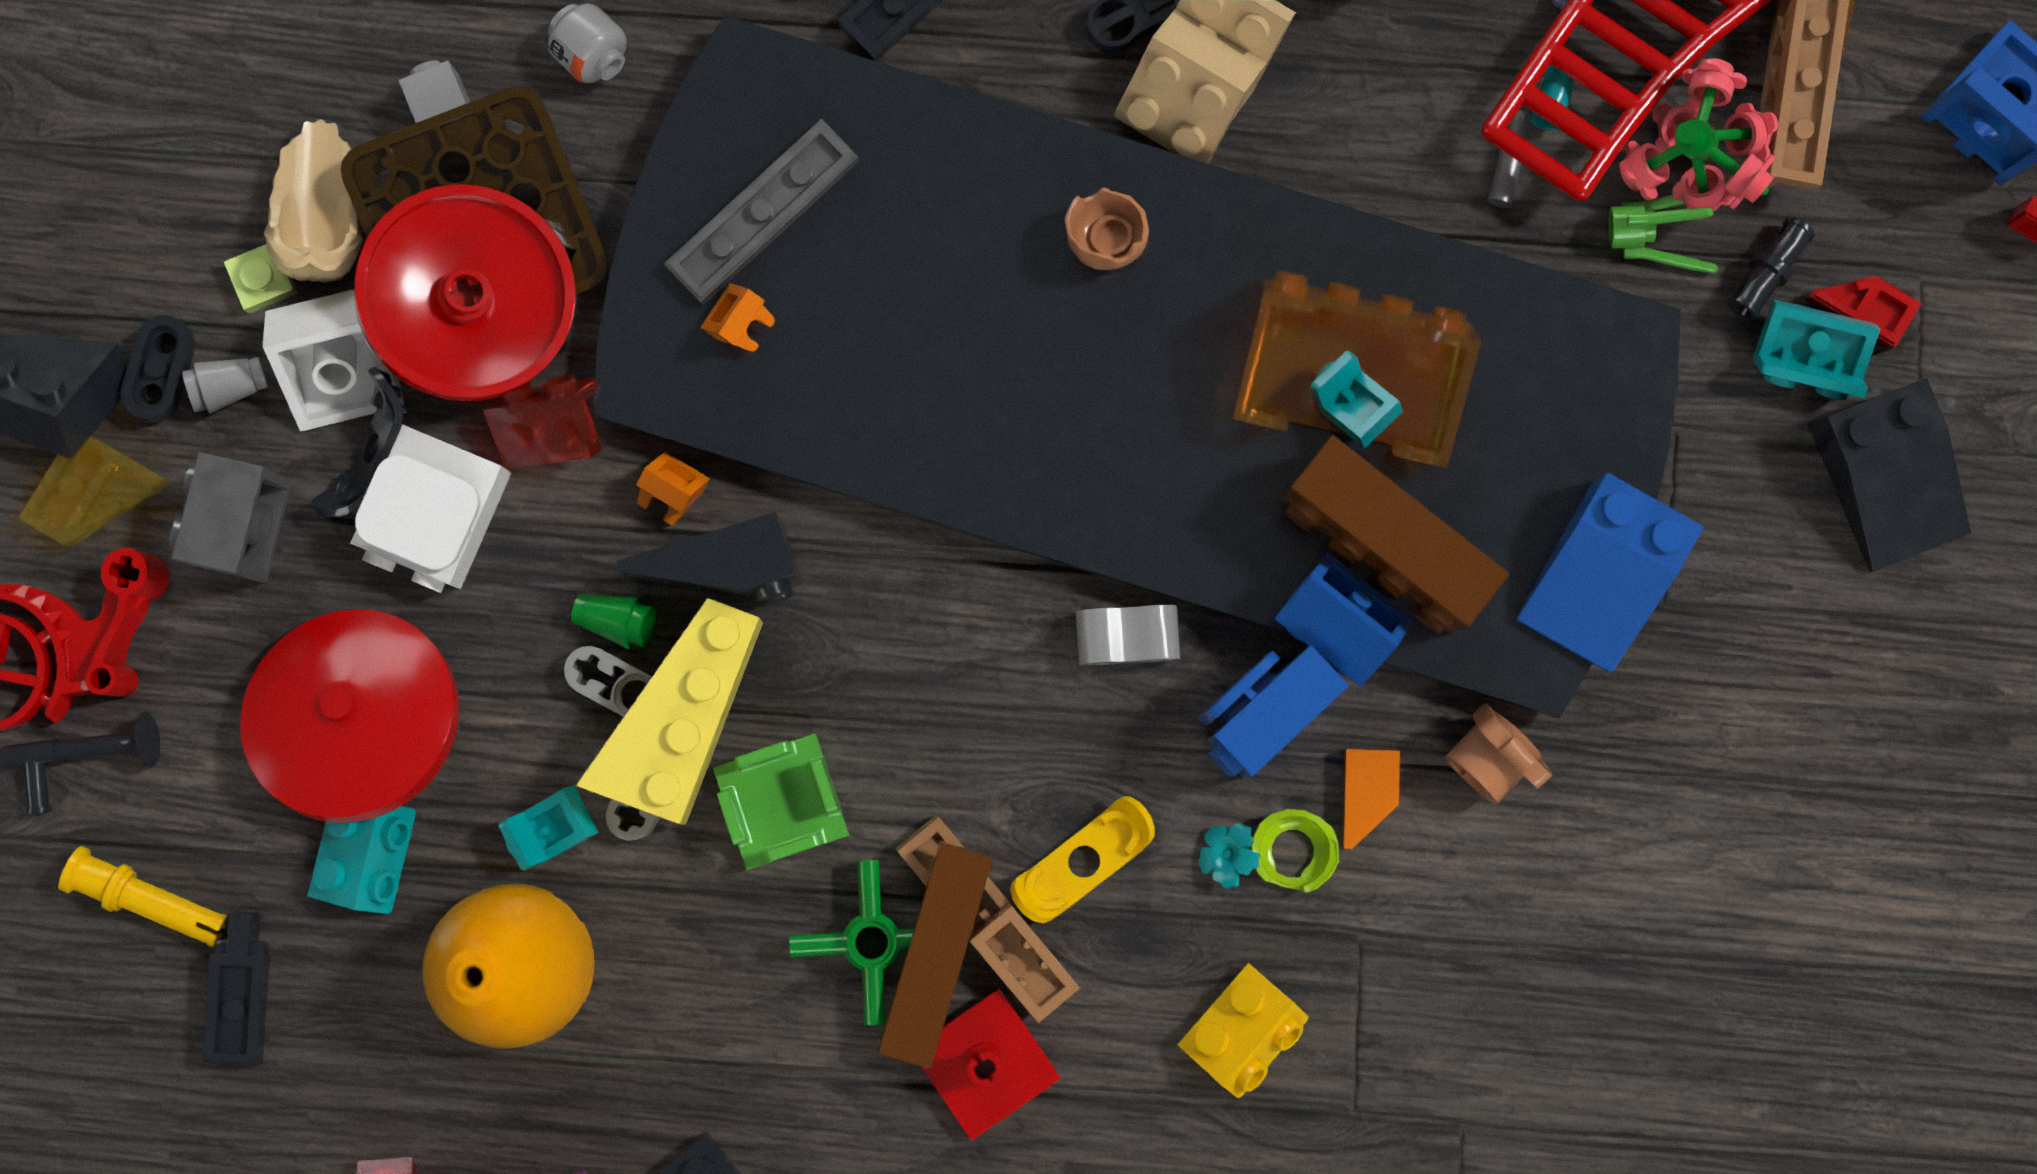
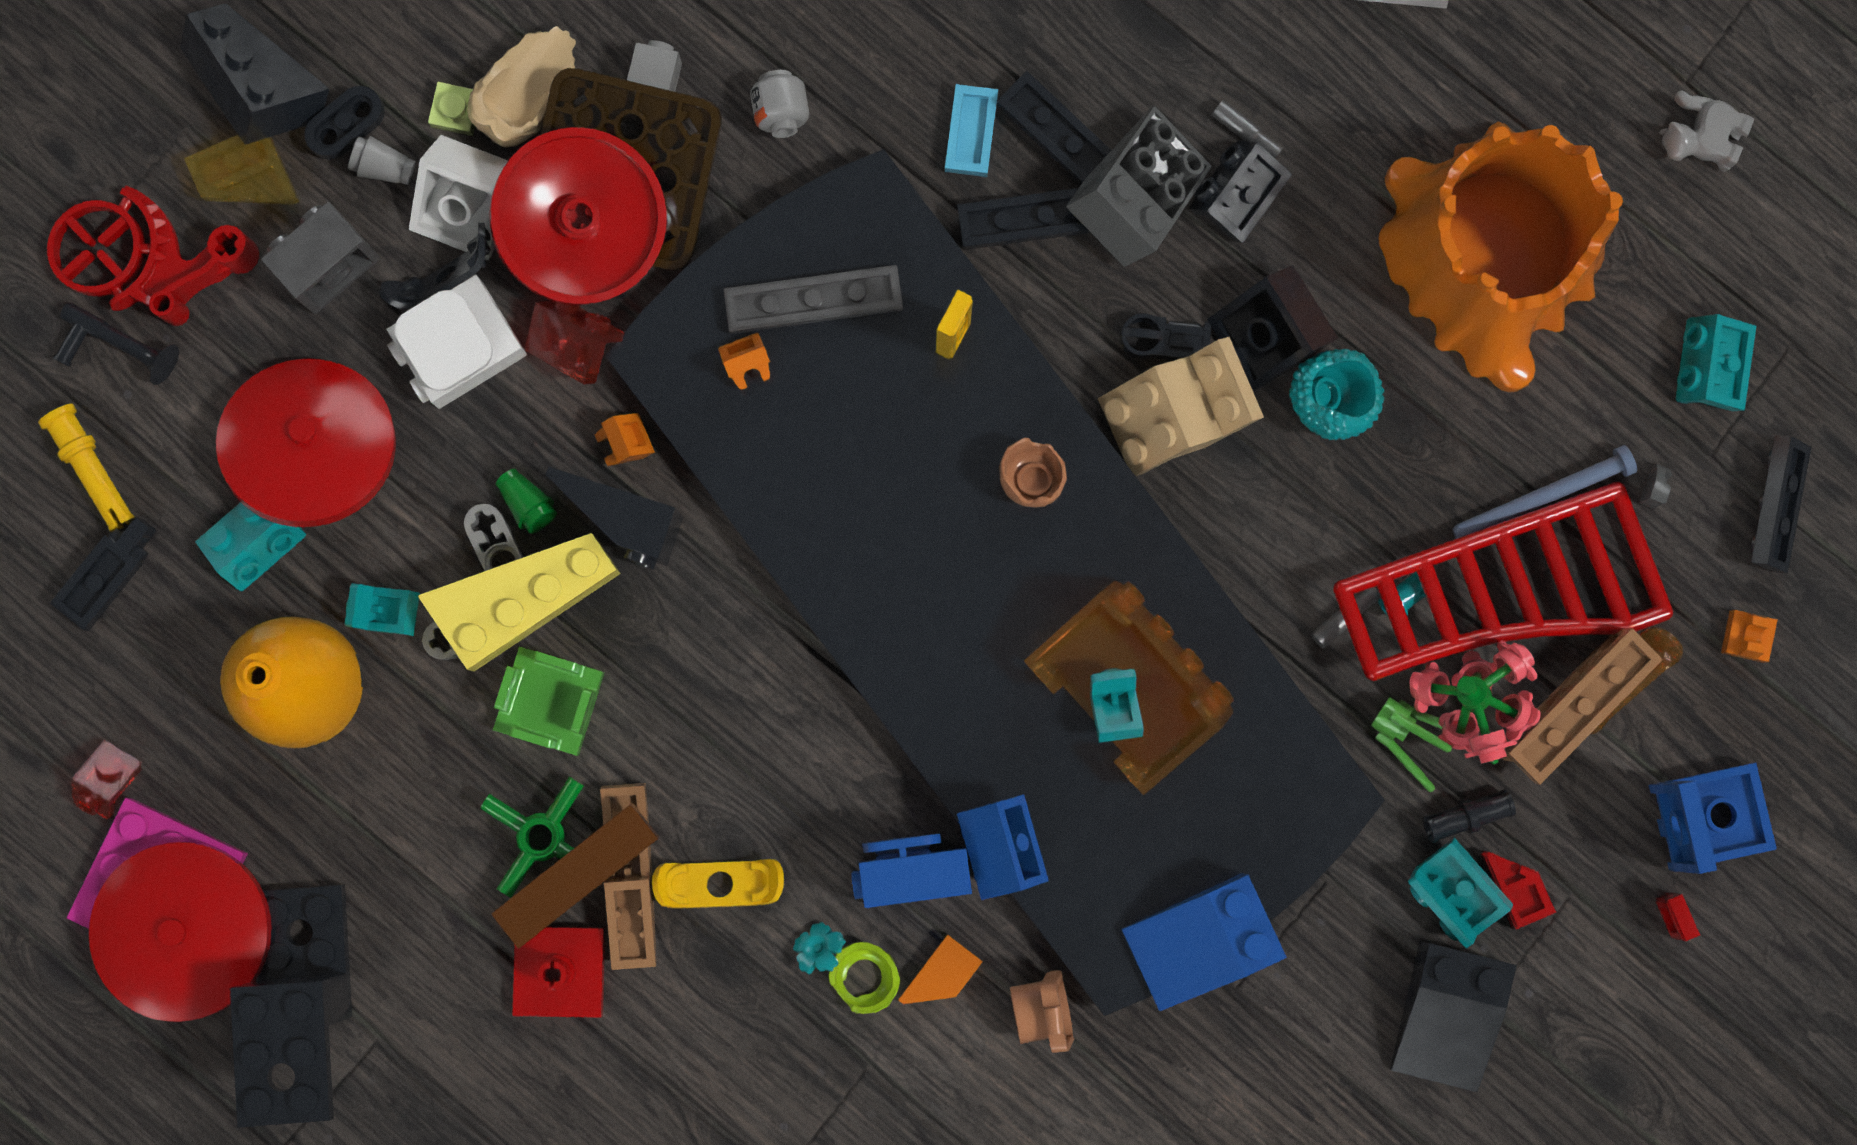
camera: 35 degrees right, 0 degrees up
light grey axle [1076,605,1180,666] -> none
yellow bracket [1177,963,1309,1098] -> none
reddish brown piece [1281,435,1510,634] -> none
none -> yellow tile [936,290,973,360]

